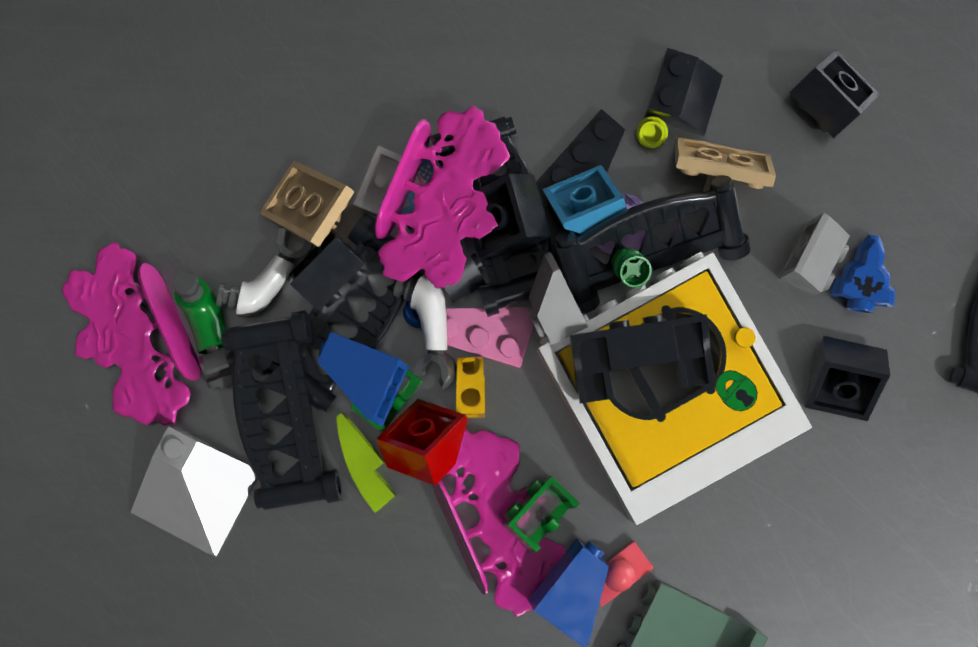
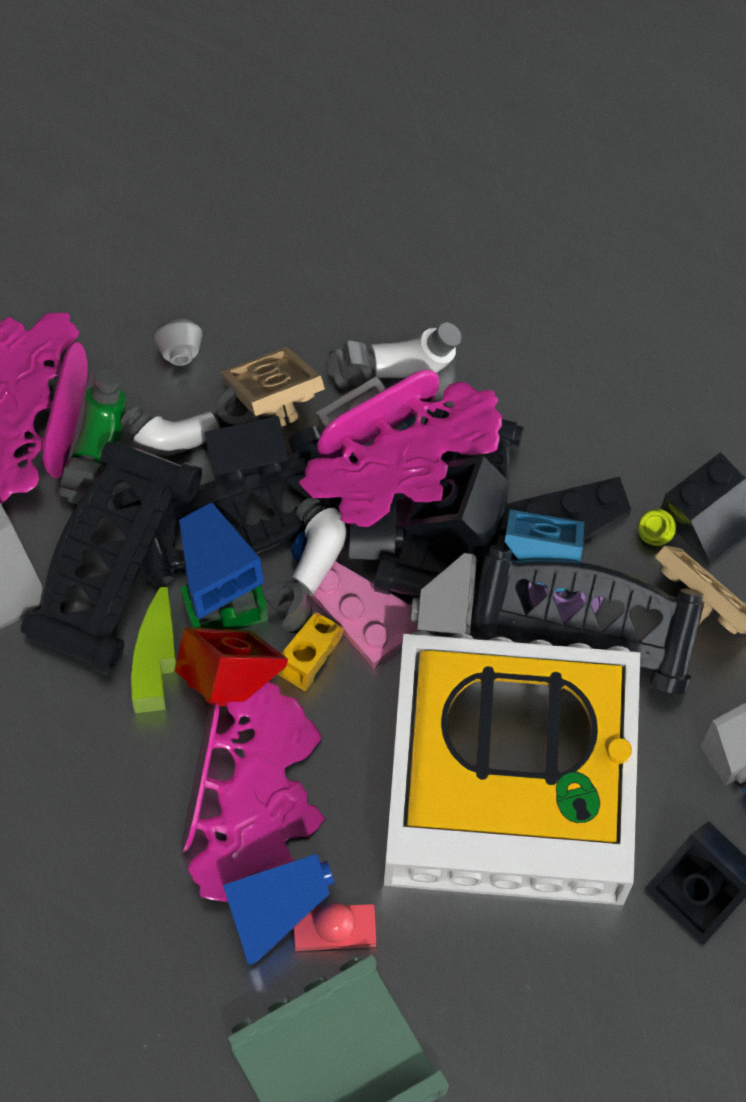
camera: 30 degrees right, 20 degrees down
green window [502,476,580,552] -> none
black bracket [569,314,716,404] -> none
green wheel [611,247,652,288] -> none
none -> light grey cone [153,319,203,365]
none -> piece [327,322,461,390]

